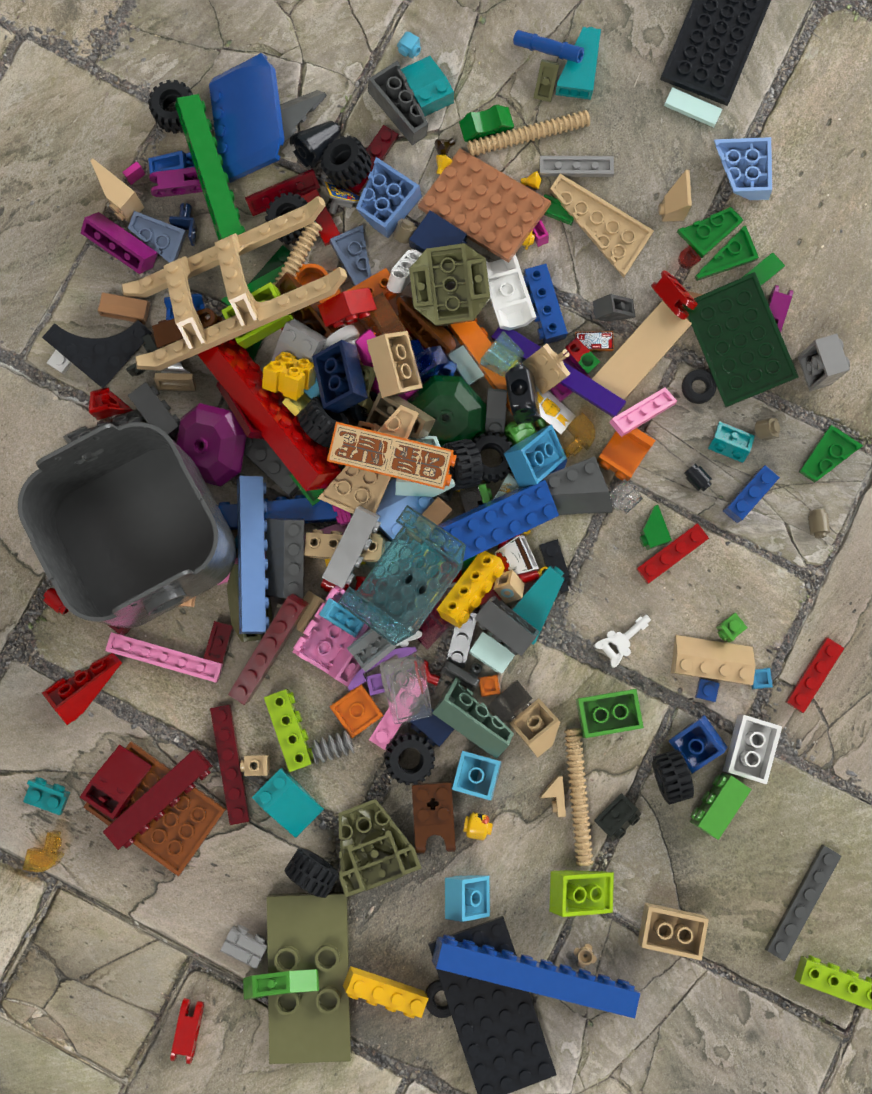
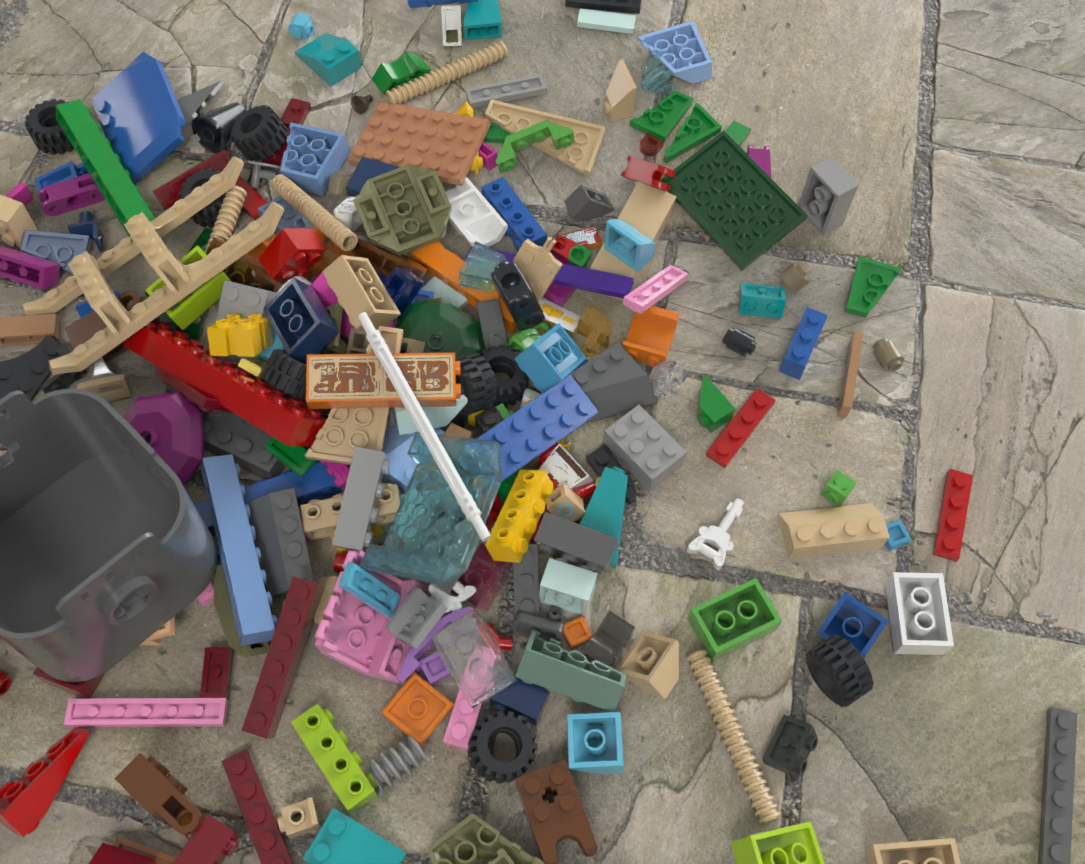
camera: 20 degrees left, 20 degrees down
dark grey wedge [368,60,428,145] -> none
yellow rock [436,155,453,175] -> none
yellow head [463,812,493,841] -> none
tan slope [539,775,566,817] -> none
black tyre [682,369,717,404] -> none
bright green brick [690,773,752,840] -> none
blue plate [695,679,720,702] -> none
none -> reddish brown brick [114,753,206,839]
none -> tan piece [271,174,358,251]
none -> white axle [358,312,491,542]
none -> bright green slope [496,120,575,173]
none -> light grey brick [602,405,687,492]
none -> medium azure slope [604,219,656,272]
none -> clear light blue brick [640,54,676,93]
none -> medium nougat tile [837,331,863,418]

